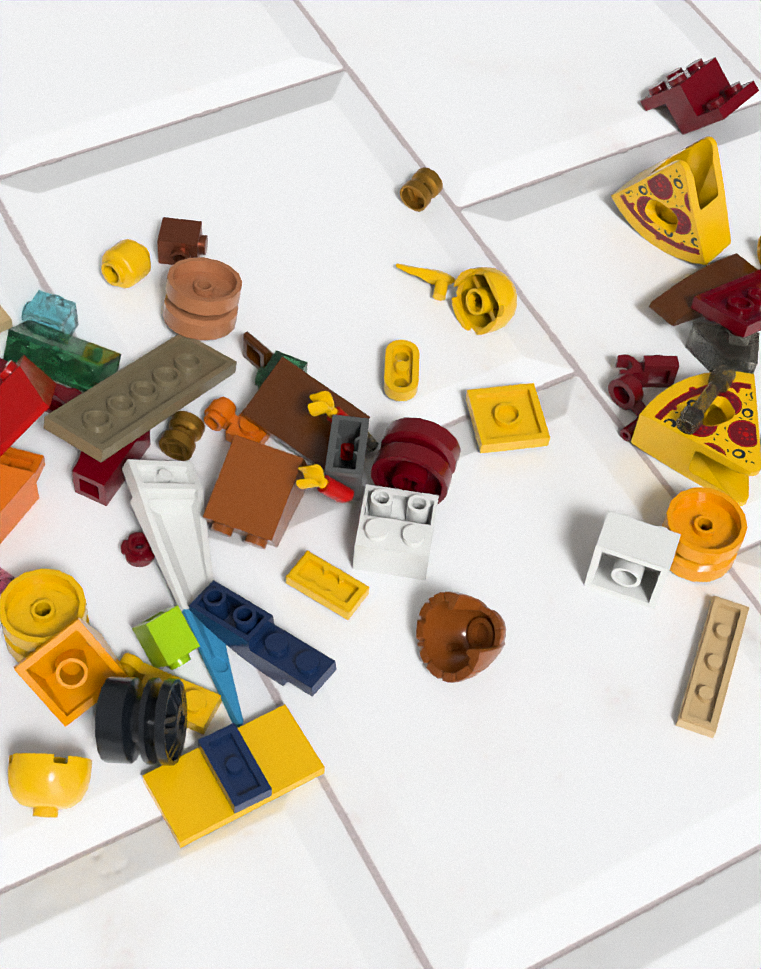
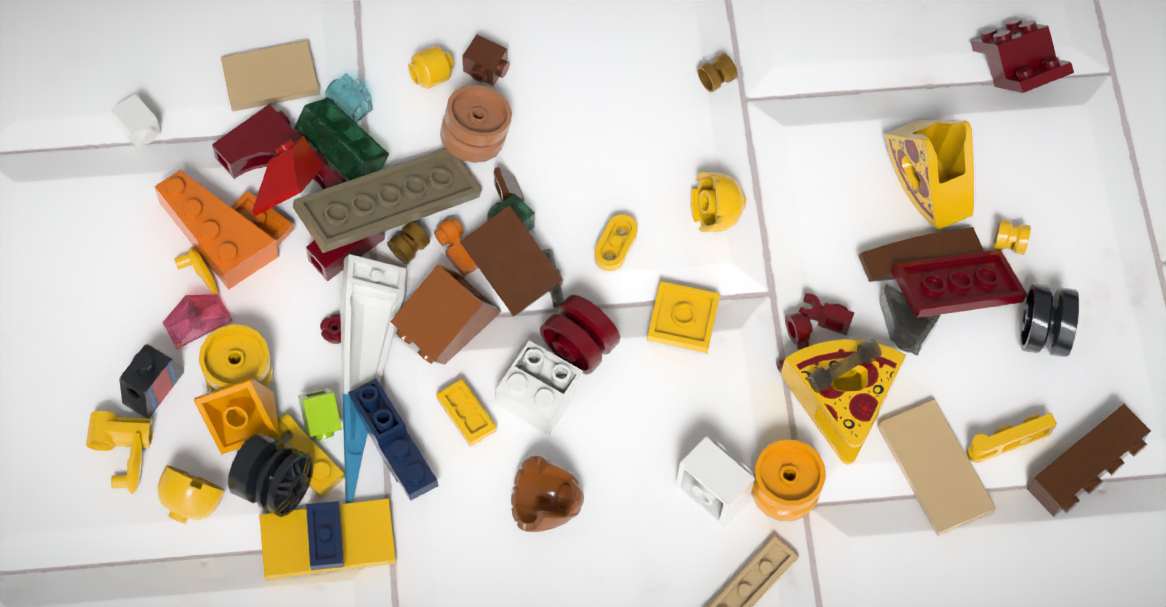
camera: 25 degrees right, 10 degrees up
torso [296,391,369,504] -> none
yellow bar [396,263,455,301] -> none

